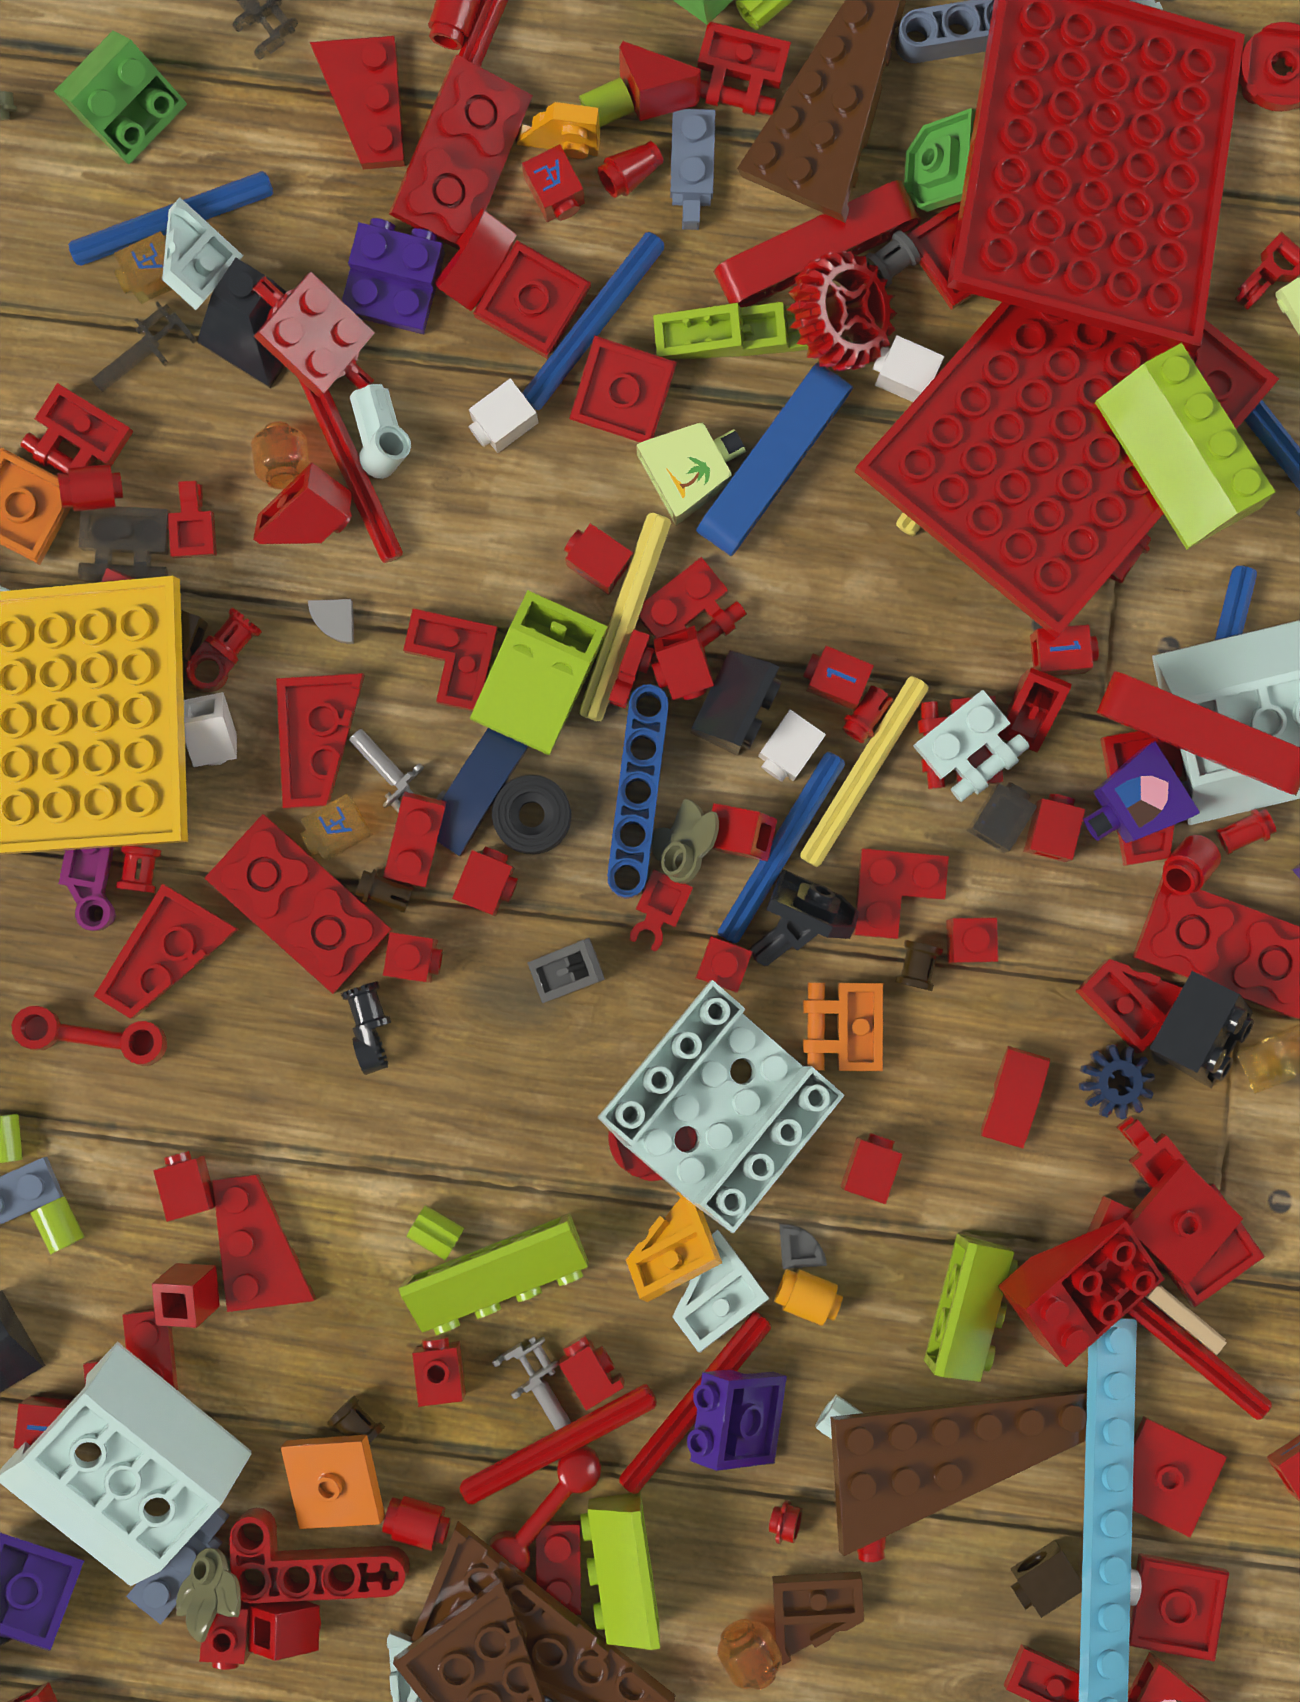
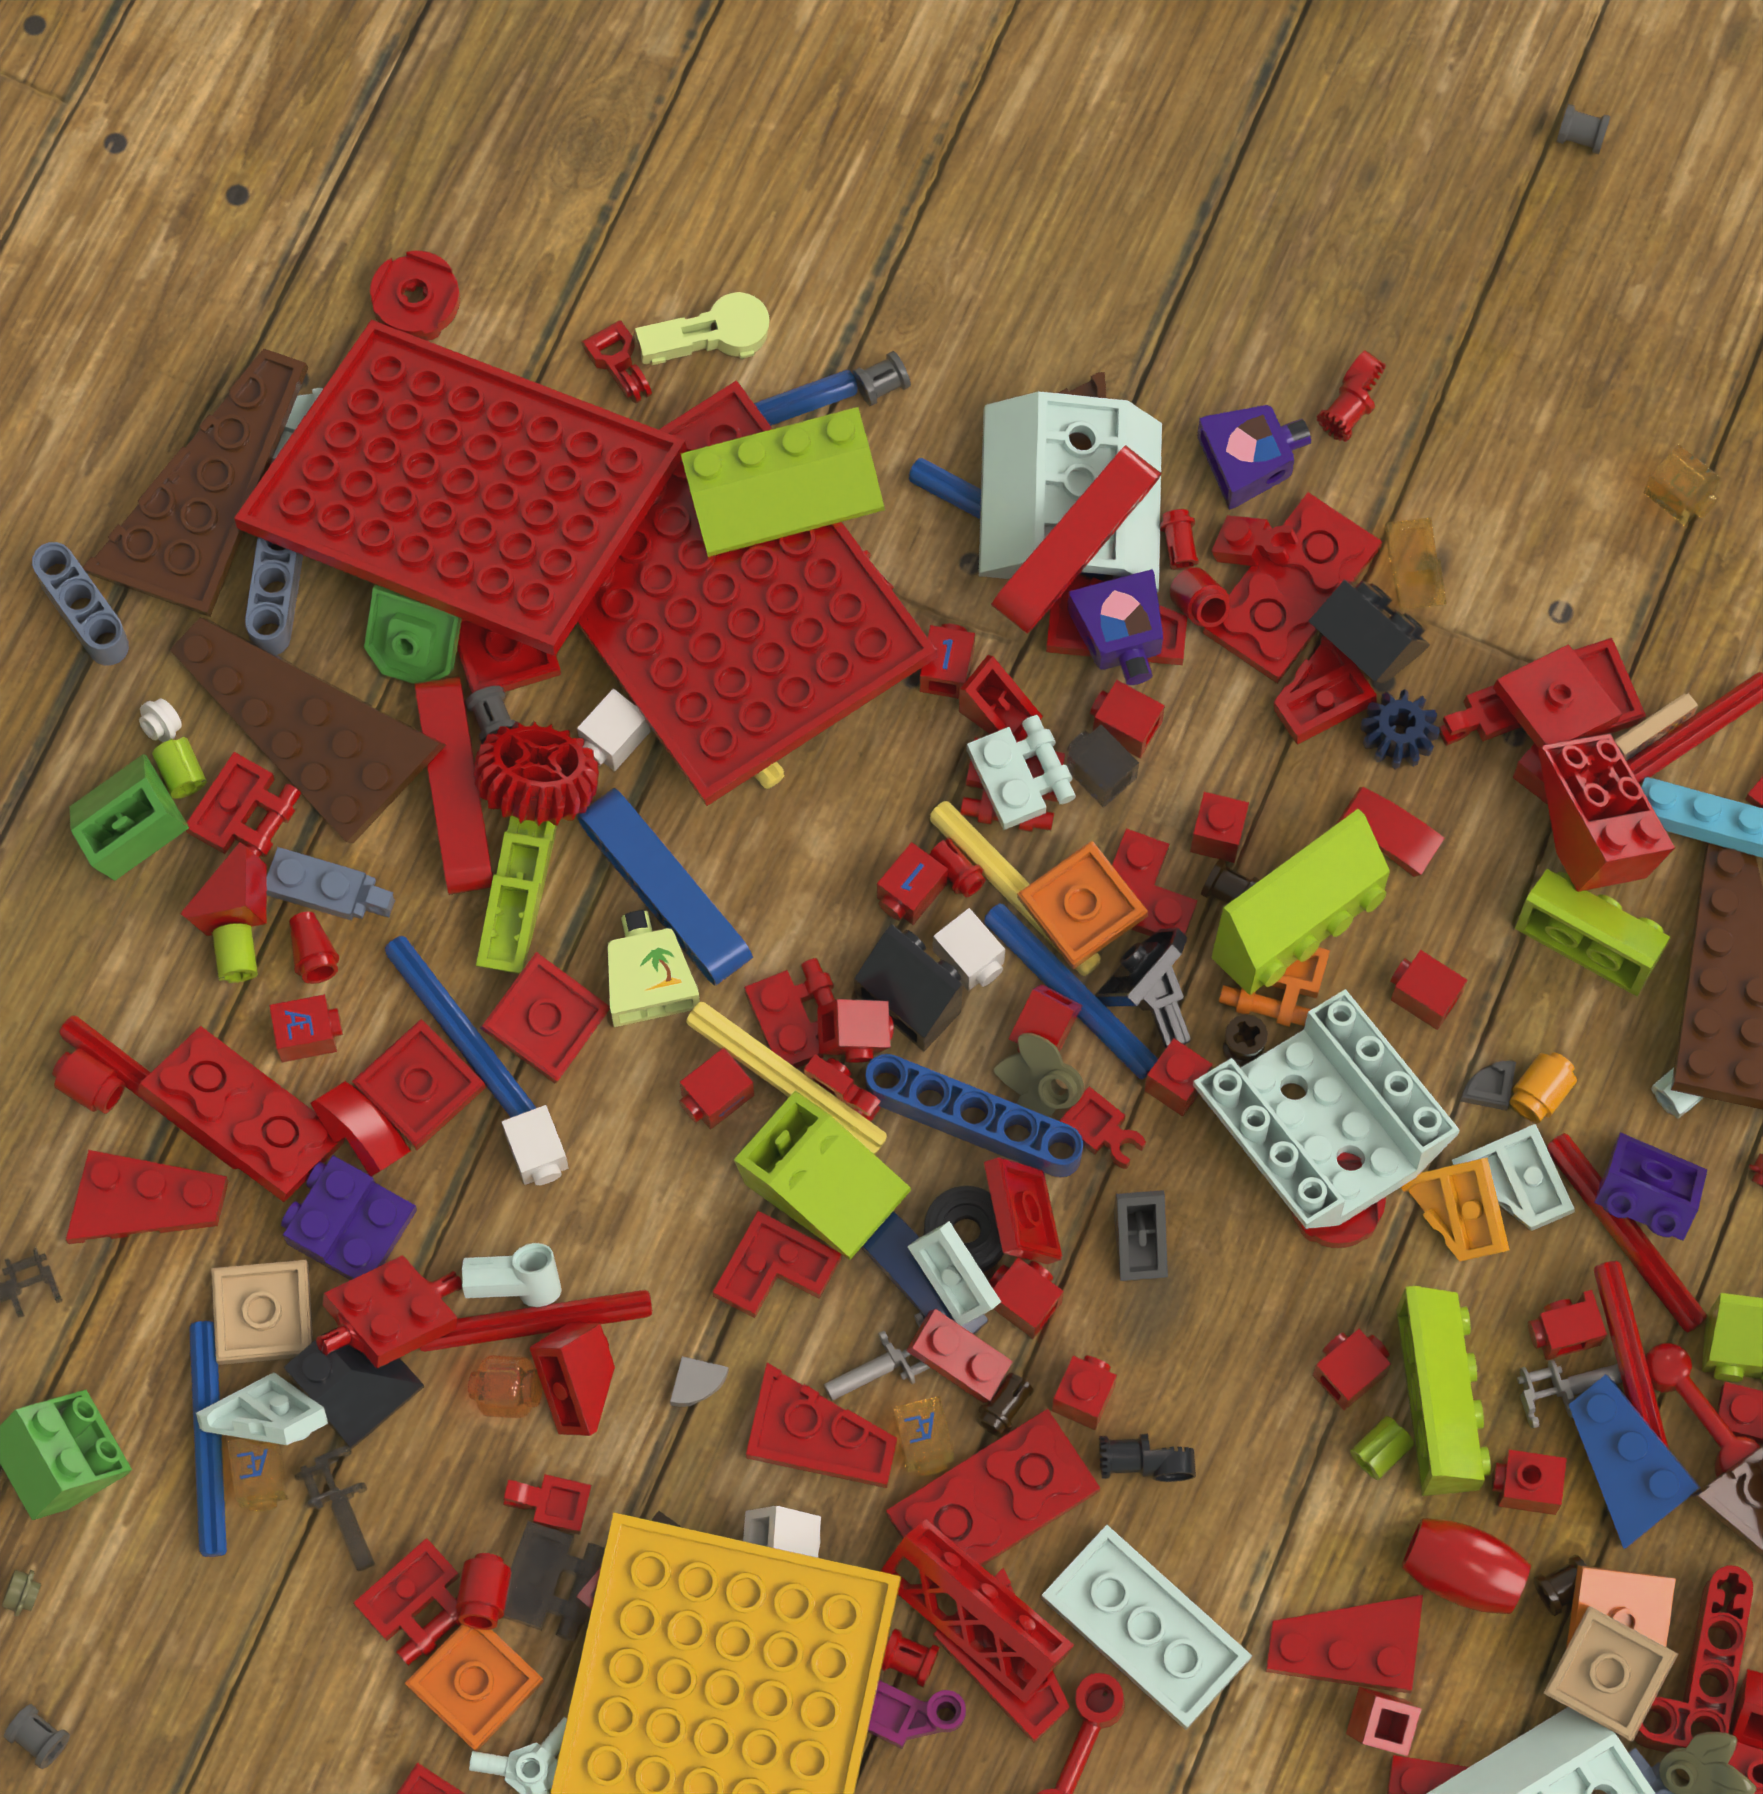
camera: 75 degrees left, 15 degrees down
red brick [153,1151,215,1222] -> none
red connector [186,607,262,692] -> none
red brick [382,1496,451,1551] -> none
light orange wing [517,102,600,159] -> none
none -> tan plate [211,1260,313,1365]
none -> red fence [880,1519,1074,1703]
none -> light aqua plate [908,1221,1001,1326]
none -> red plate [984,1157,1062,1265]
none -> orange plate [1017,841,1148,970]
none -> light aqua plate [1041,1525,1252,1730]
none -> red plate [1211,515,1298,566]
none -> lime slope [1211,809,1390,995]
none -> dark brown bush [1222,1014,1268,1067]
none -> red brick [1312,1328,1391,1411]
none -> red piece [1402,1518,1531,1614]
none -> tan plate [1544,1606,1678,1741]
none -> blue wing [1569,1374,1700,1549]

